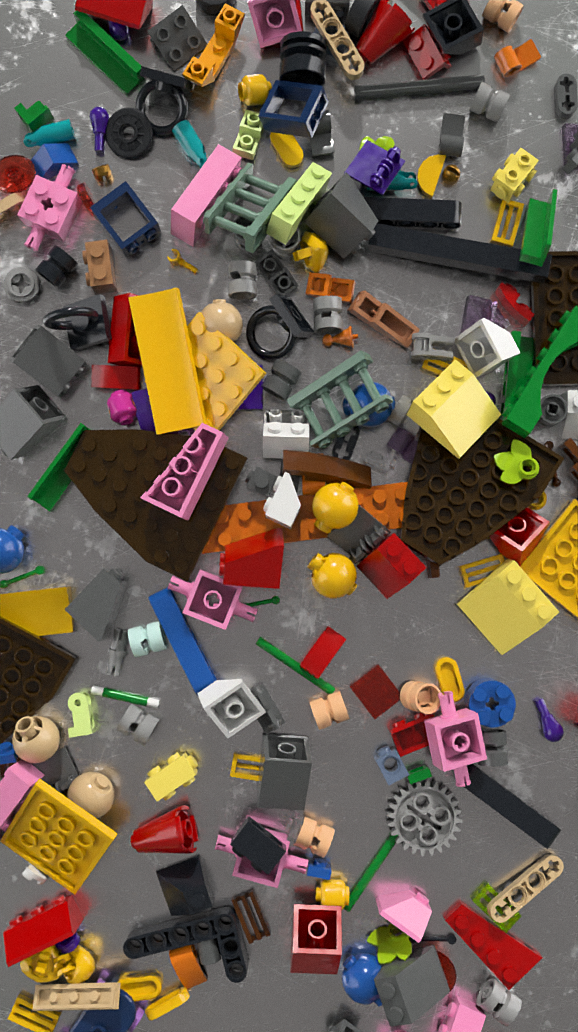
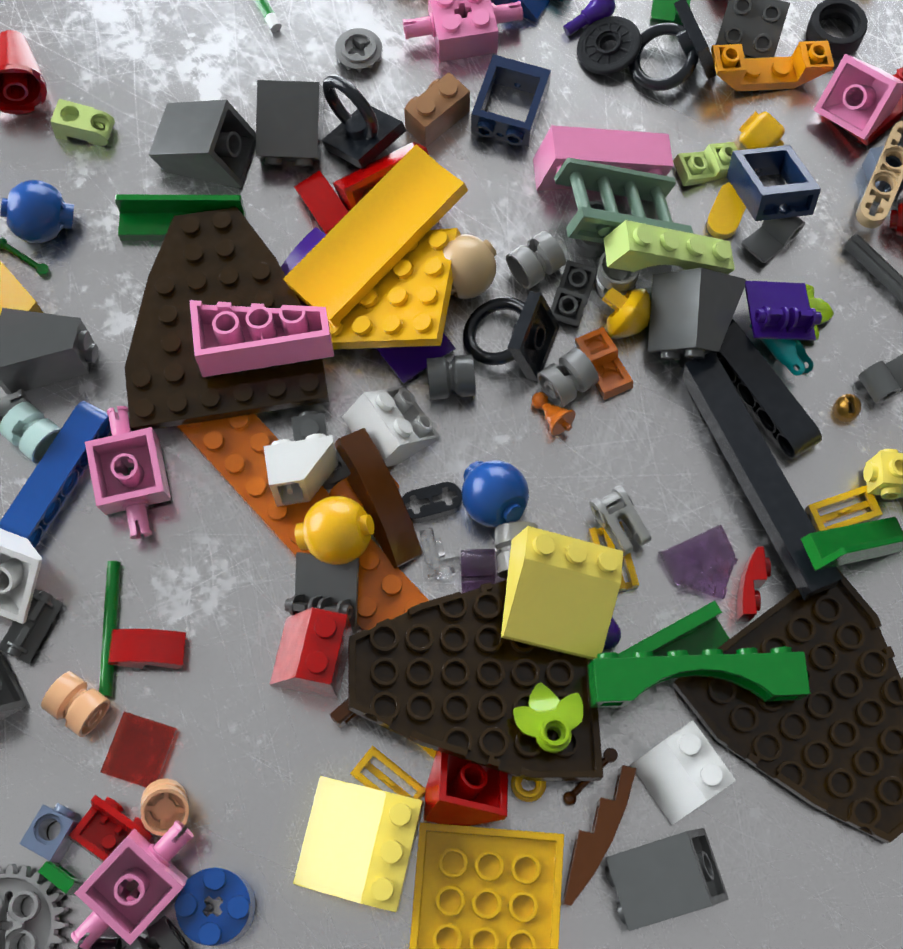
camera: 55 degrees right, 15 degrees down
black wheel [35,245,78,289] -> none
clear red tile [77,182,95,212] -> none
pearl gold hinge [92,164,111,183] -> none
dark pink head [107,390,137,425] -> none
yellow hand [167,249,198,273] -> none
teal piece [172,120,207,169] -> none
red slope [219,528,284,589] -> none
green hinge [245,596,280,607] -> none
black wheel [279,31,327,86] -> none
sand green fence [287,351,394,449] -> none
yellow brick [307,553,357,599] -> none
nougat slope [347,290,420,348] -> none
yellow tile [417,154,446,199] -> none
yellow tile [434,657,465,703] -> none
white slope [455,318,520,378] -> none
dark grey wheel [536,394,568,428] -> none

